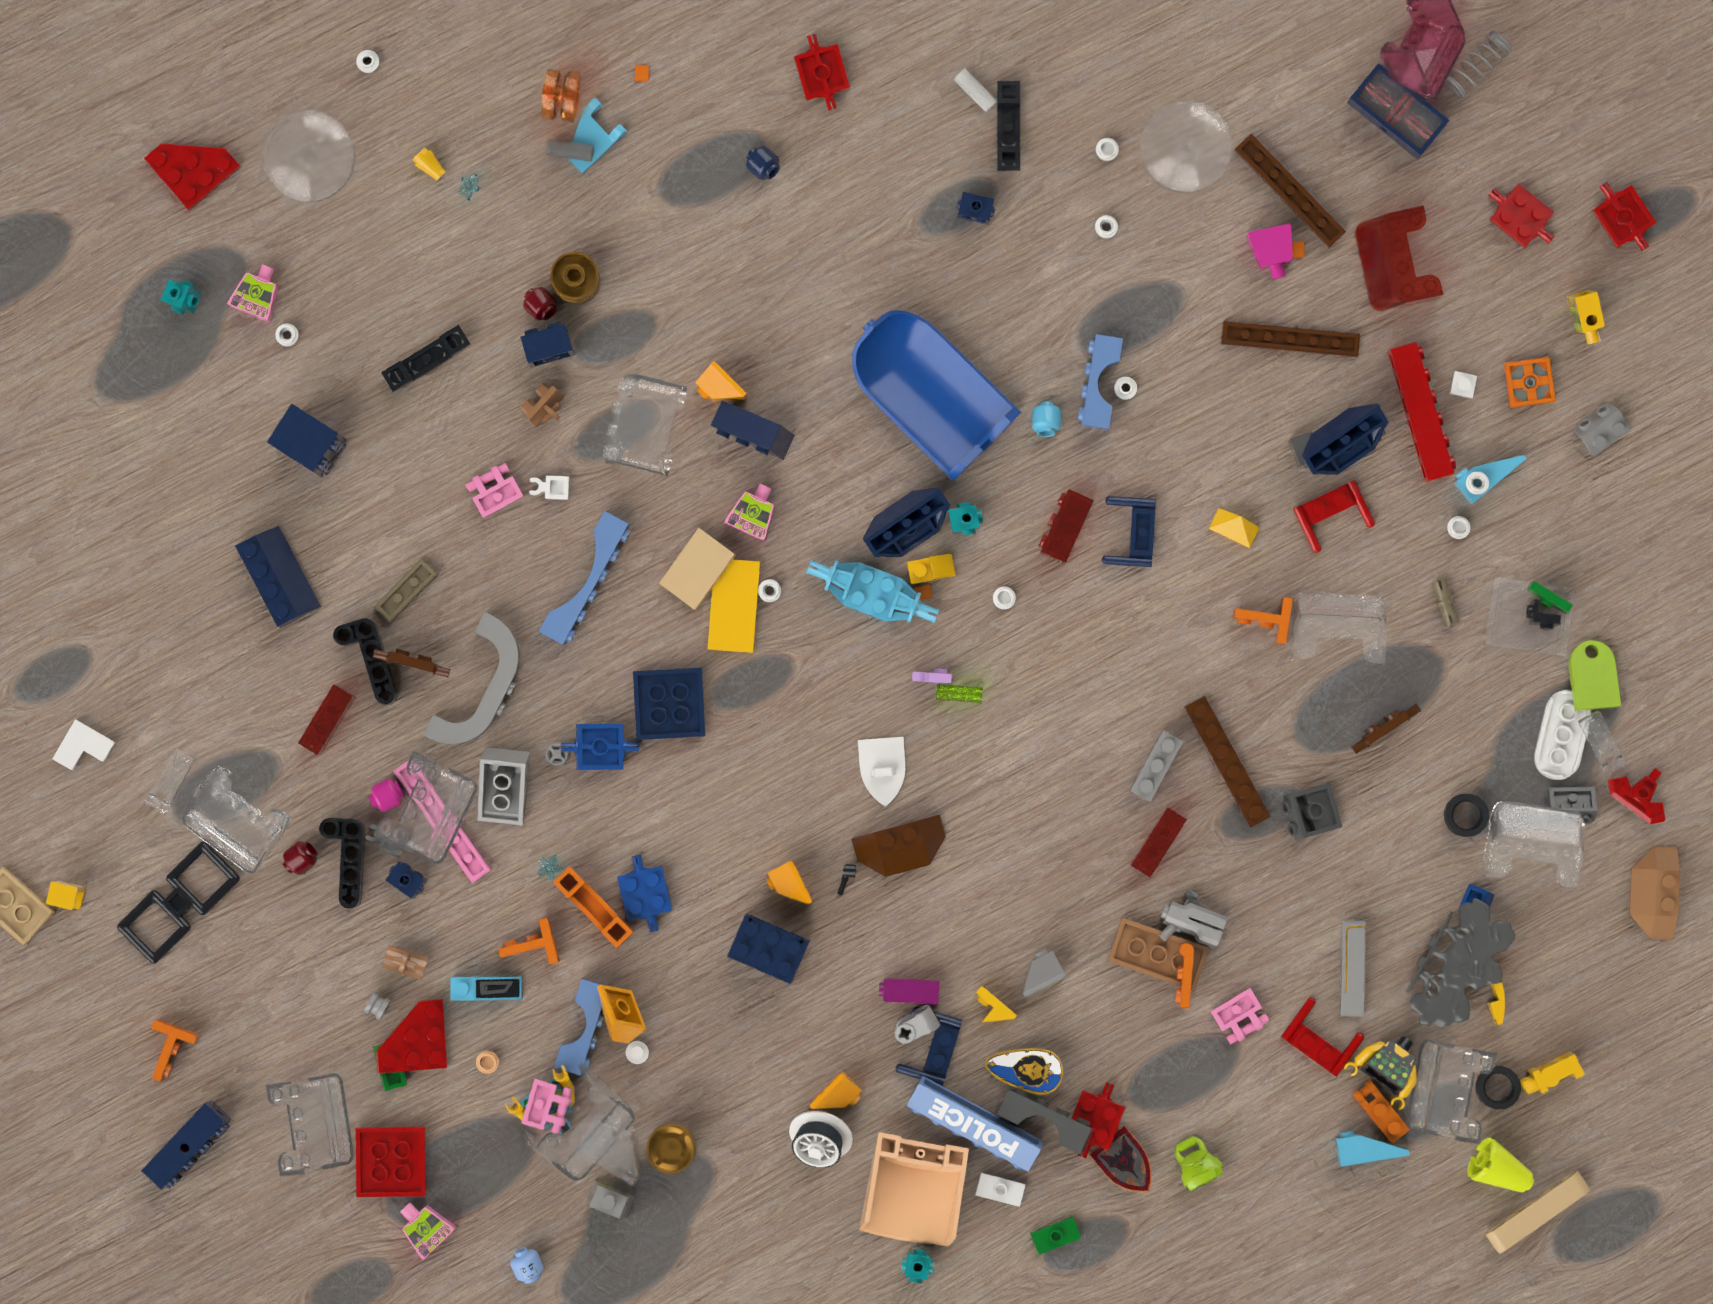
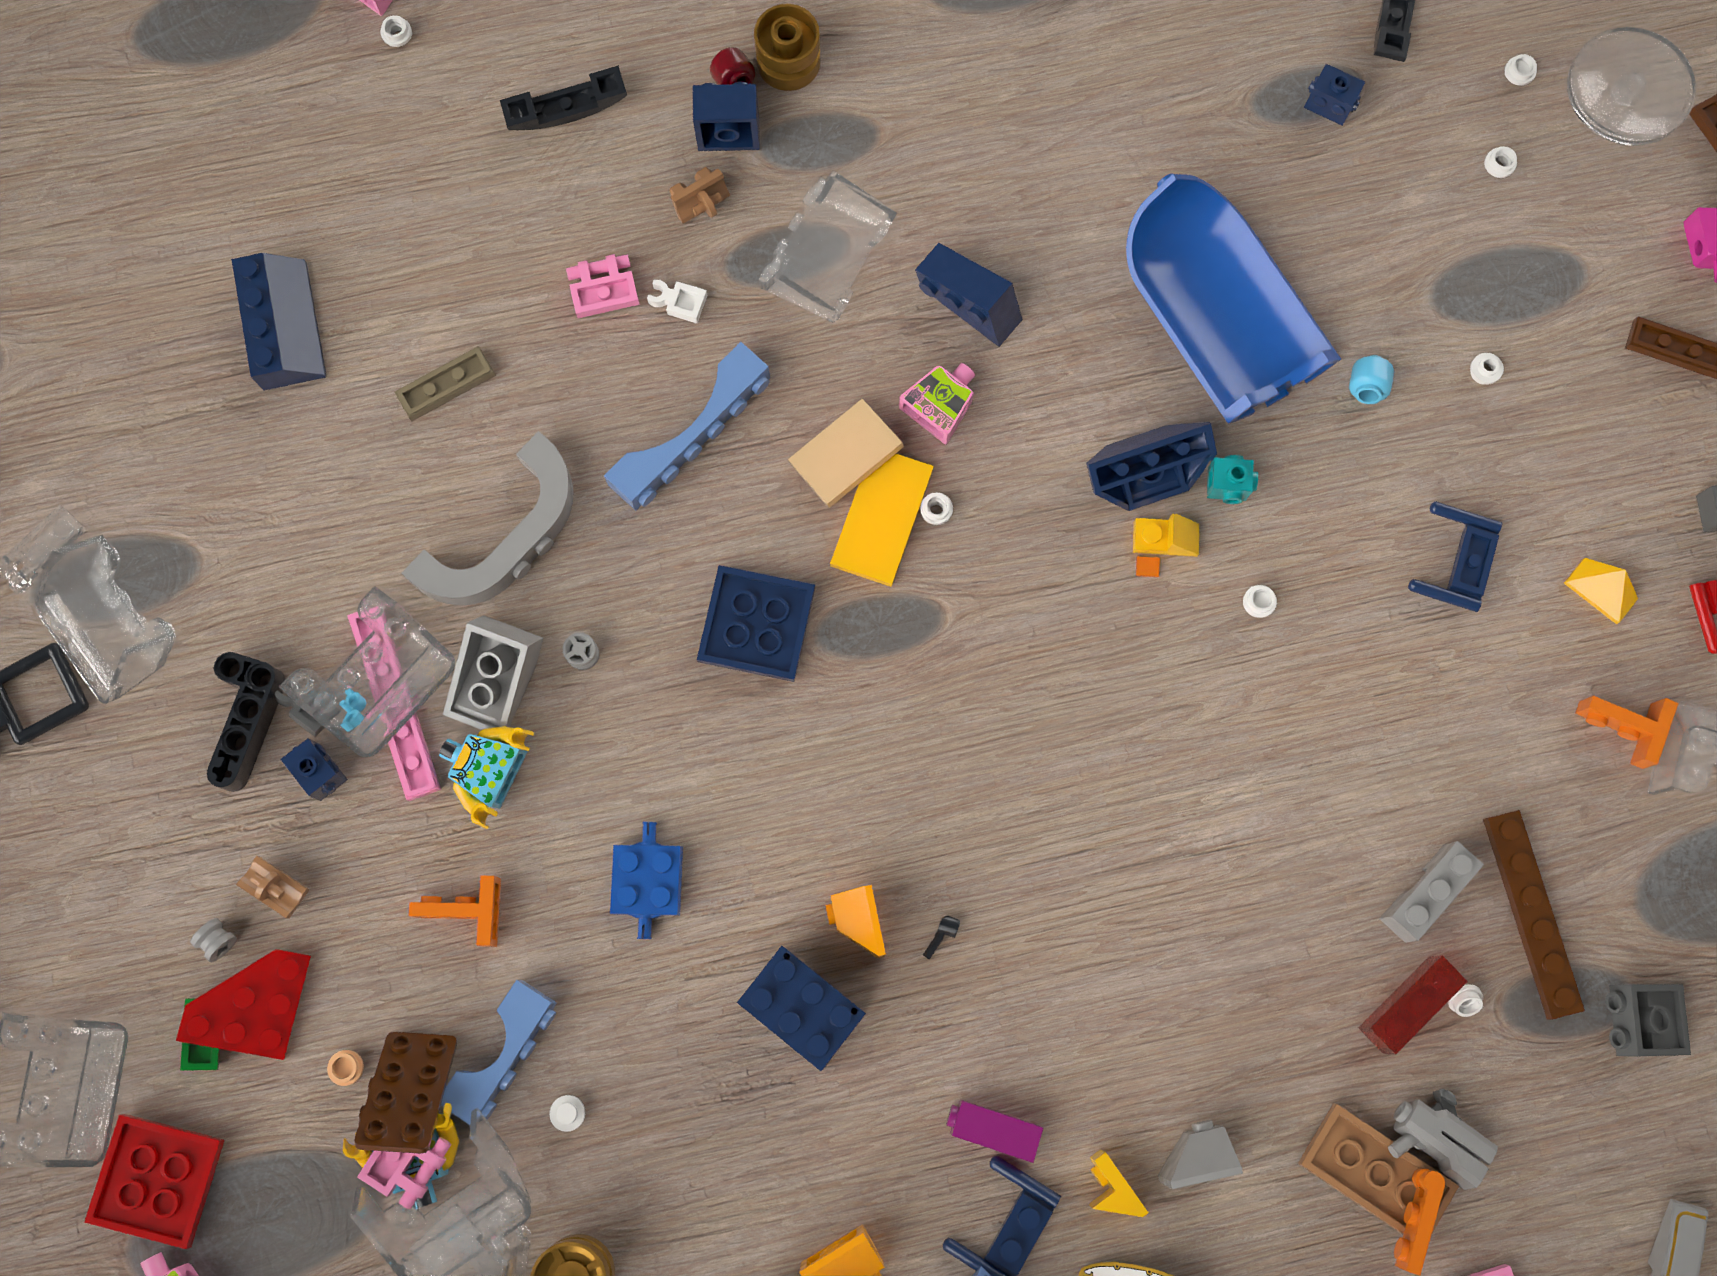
camera: 10 degrees right, 10 degrees down
dark blue container [267,403,347,477] -> none
dark red head [283,841,318,875] -> none
clear red brick [298,684,356,756] -> none
black beam [333,618,398,705] -> none
dark pink head [368,778,404,812] -> none
reddish brown plate [373,648,451,678] -> none
slope [451,976,522,1001] -> none
clear light blue plant [537,855,564,882] -> none
orange arch [553,866,634,948] -> none
blue plate [561,724,639,770] -> none
light orange slope [597,984,646,1044] -> none
light orange slope [695,361,748,401] -> none
medium azure plate [806,560,940,623] -> none
reddish brown wedge [852,815,946,877] -> none
white shield [858,737,905,807] -> none
light grey piece [895,1005,940,1044] -> none
lavender plate [912,669,952,684] -> none
clear neon green piece [936,683,983,704] -> none
clear red brick [1038,489,1094,564] -> none
medium blue arch [1077,334,1123,431] -> none
none -> medium azure piece [339,688,366,732]
none -> reddish brown bracket [354,1032,457,1154]
none -> torso [439,726,534,829]
none -> white plate [1447,984,1483,1017]

